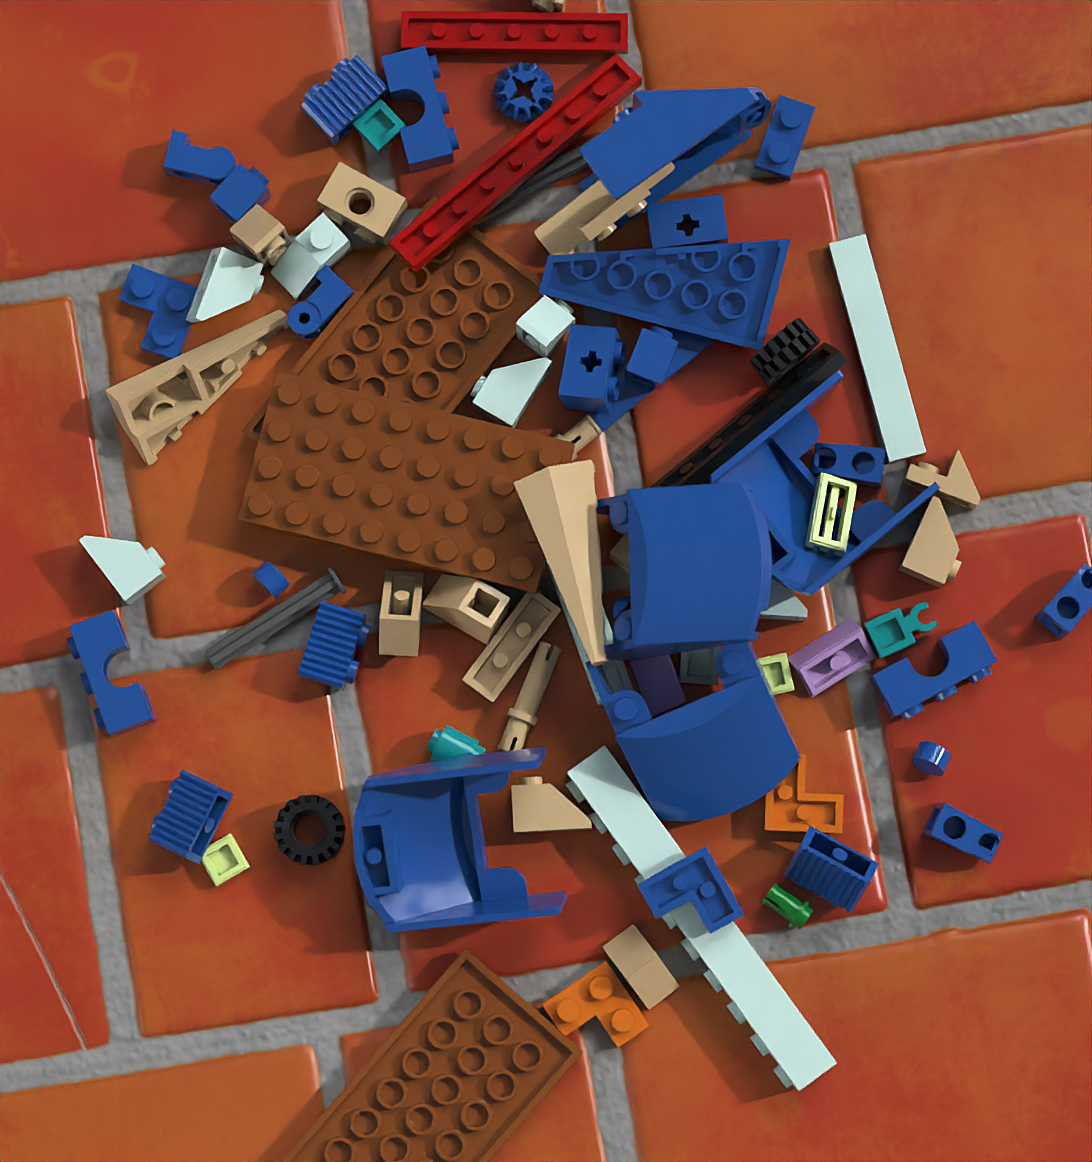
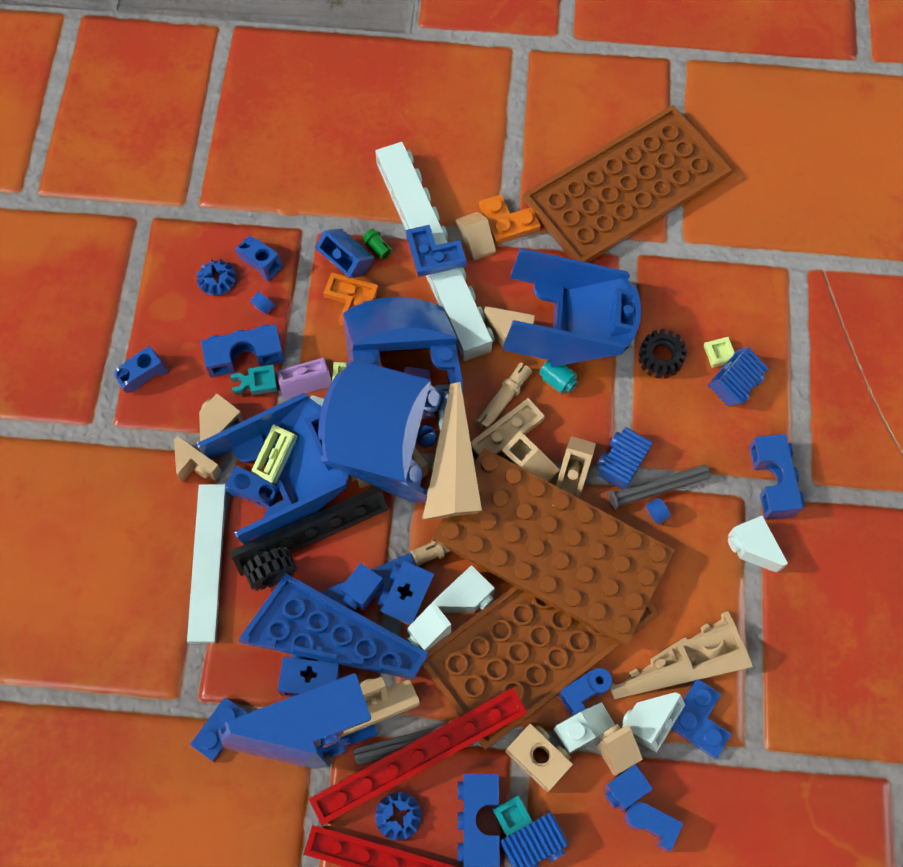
camera: 170 degrees left, 15 degrees down
none -> blue gear [197,259,236,296]

